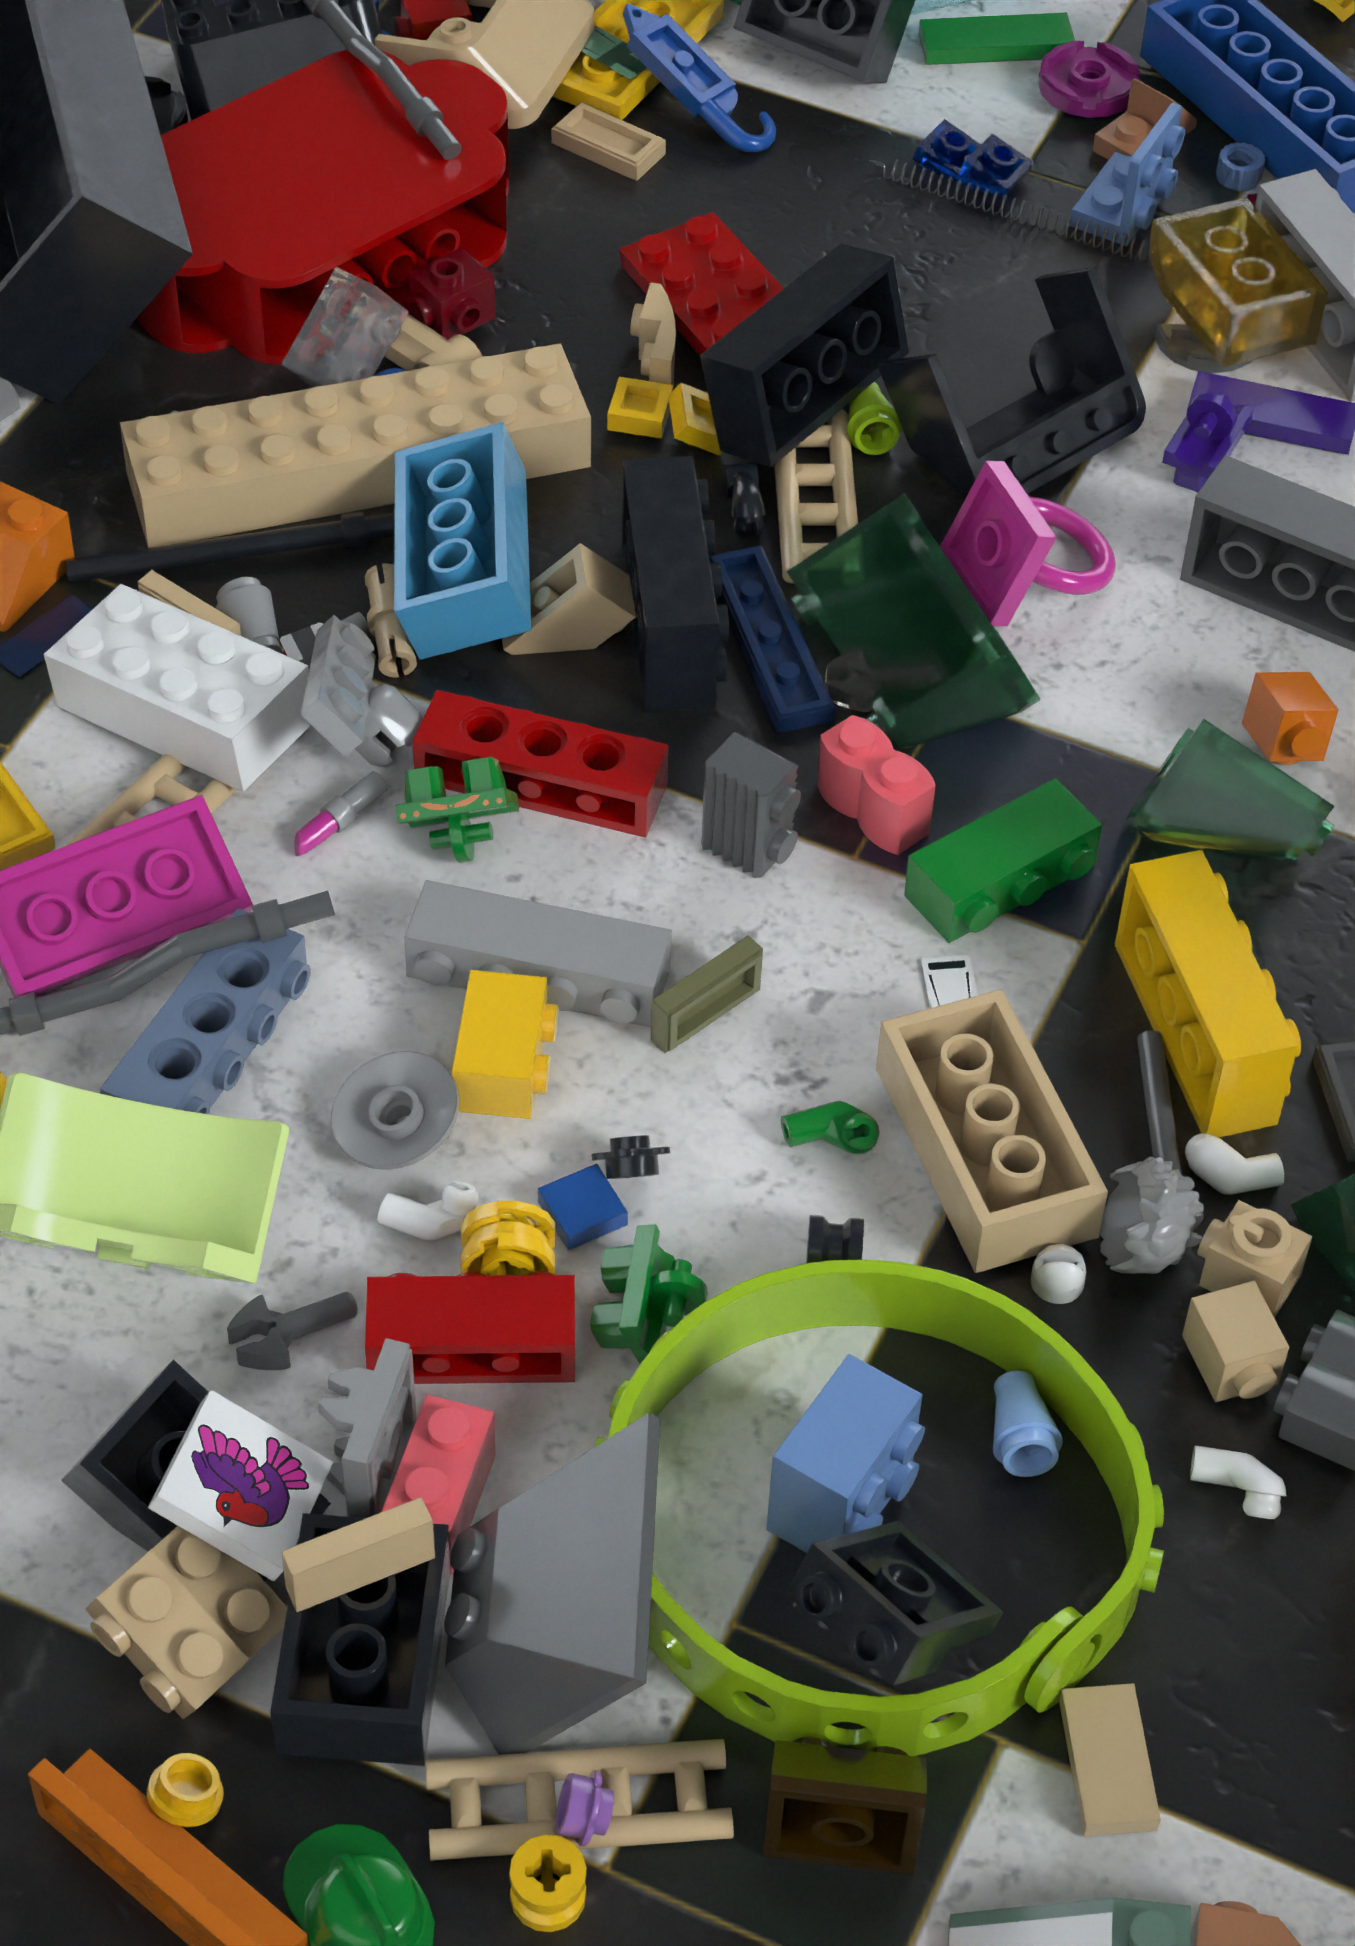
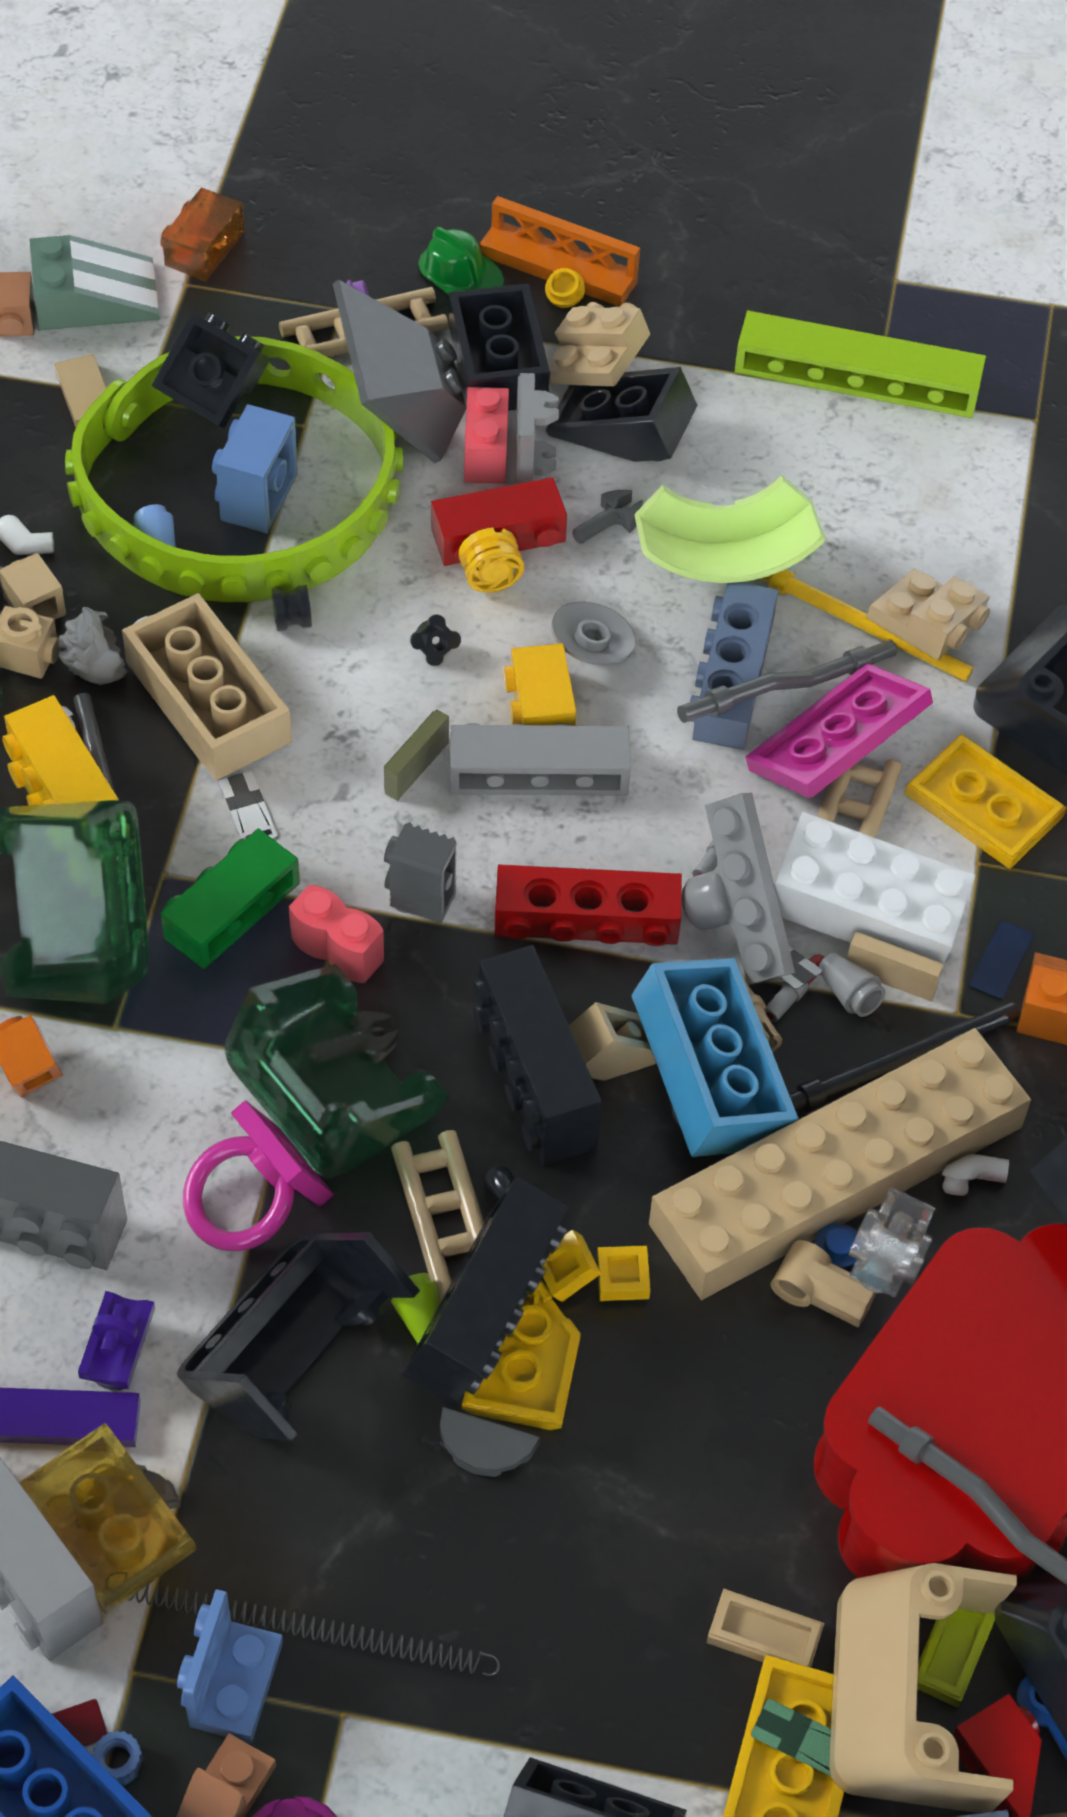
camera: 165 degrees right, 5 degrees up
white tile [148,1390,333,1582] -> none
tan tile [281,1497,435,1612] -> none
white arm [377,1181,479,1241] -> none
green hips [395,757,519,863] -> none
dark red brick [407,247,495,340] -> none
yellow wheel [509,1834,587,1932] -> none
blue tile [538,1163,628,1250] -> none
green hips [590,1224,708,1364] -> none
red plate [619,212,784,355] -> none
blue plate [623,3,777,153] -> none
tan slope [630,282,676,386] -> none
dark blue tile [709,545,835,734] -> none
dark brown slope [763,1737,927,1875] -> none
green arm [781,1101,880,1154] -> none
clear blue slope [912,119,1034,196] -> none

